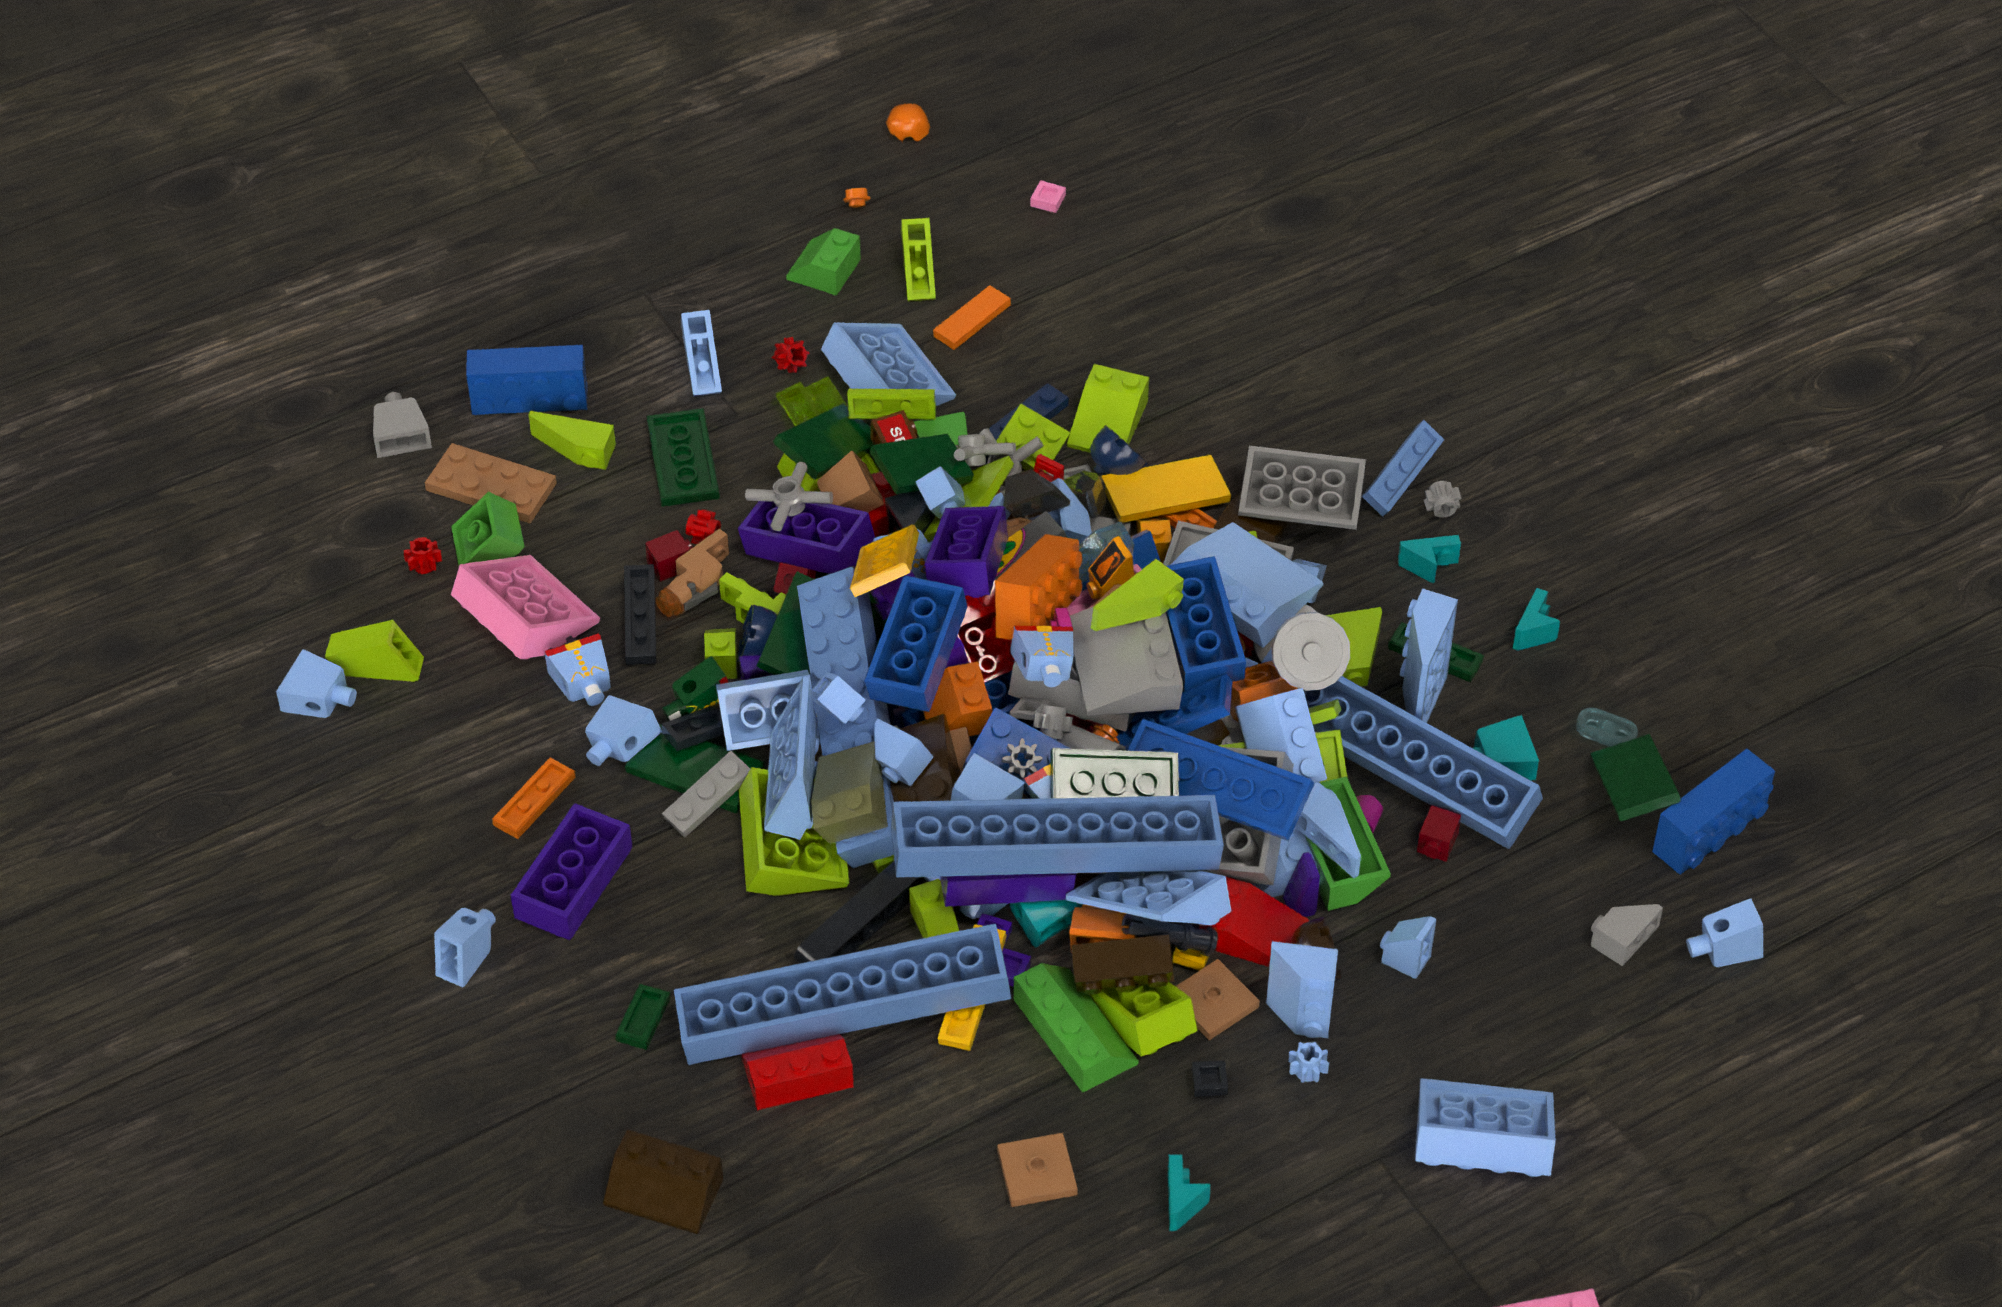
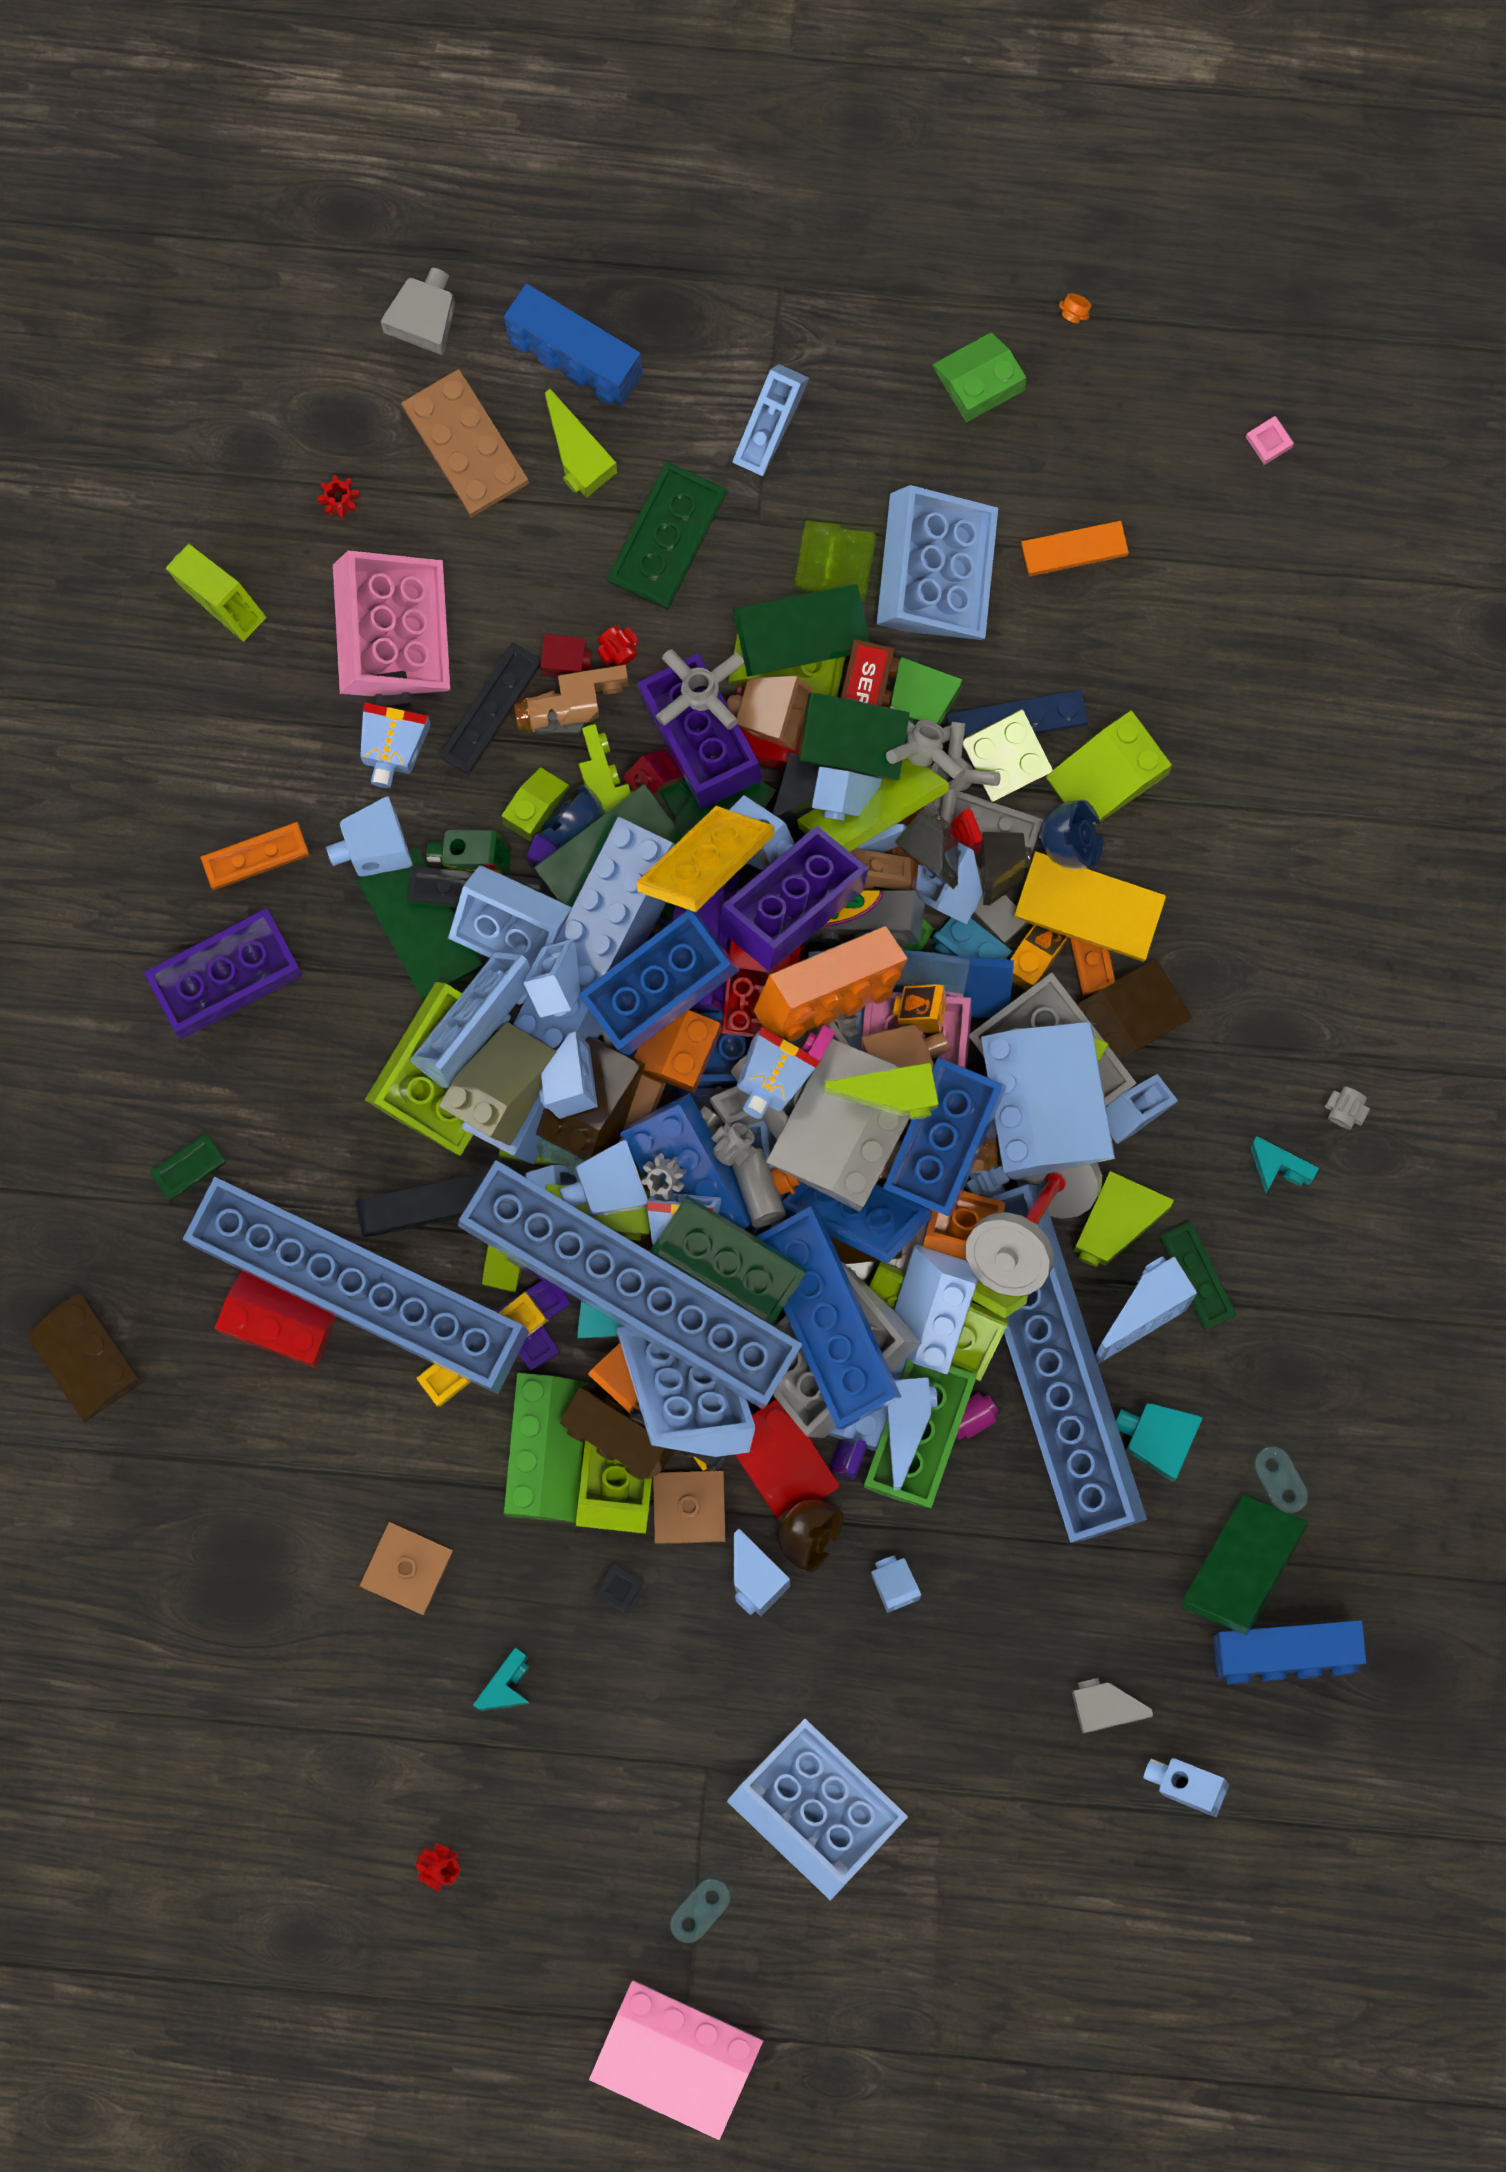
camera: 40 degrees right, 30 degrees up
light blue torso [276,649,357,718] -> none
light blue torso [435,908,496,987] -> none
bright green slope [451,492,525,566] -> none
light grey plate [662,751,750,837] -> none
red gear [772,337,809,373] -> none
lime tile [847,389,936,420] -> none
orange hair [886,103,930,141] -> none
lime slope [901,218,936,301] -> none
light grey slope [1238,446,1366,530] -> none
light blue gear [1288,1042,1329,1083] -> none
medium blue plate [1362,420,1444,517] -> none
dark red brick [1417,805,1461,862] -> none
teal slope [1513,588,1560,651] -> none
none -> clear light blue plate [671,1879,730,1943]

